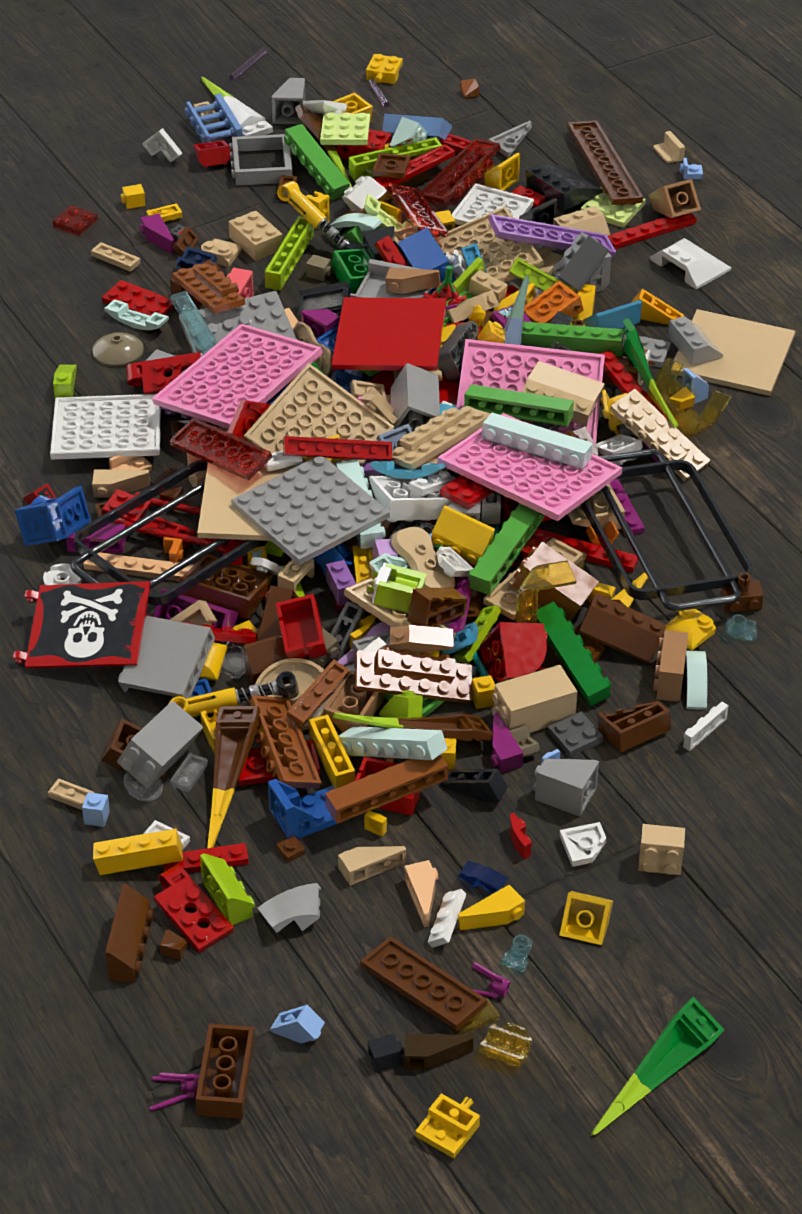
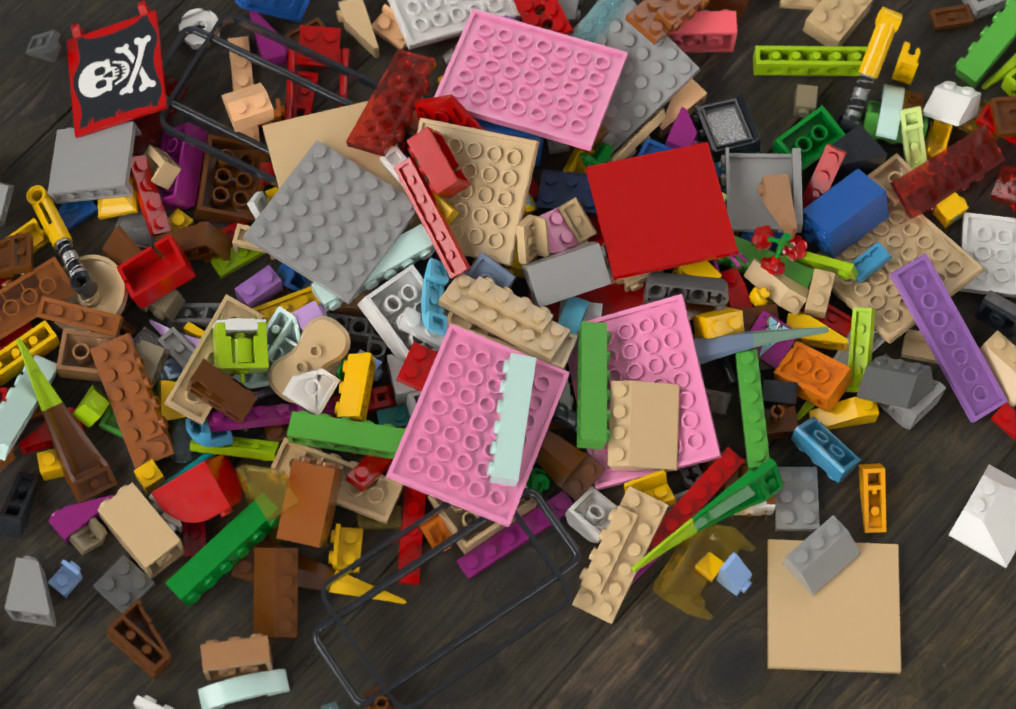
camera: 70 degrees right, 25 degrees up
reddish brown slope [159,487,184,501] -> none
slope [390,625,454,654] -> none
white plate [446,250,467,277] -> none
yellow slope [664,609,716,651] -> none
none -> dark grey slope [26,30,62,62]
none -> light nougat slope [221,83,275,132]
none -> piece [407,127,471,198]

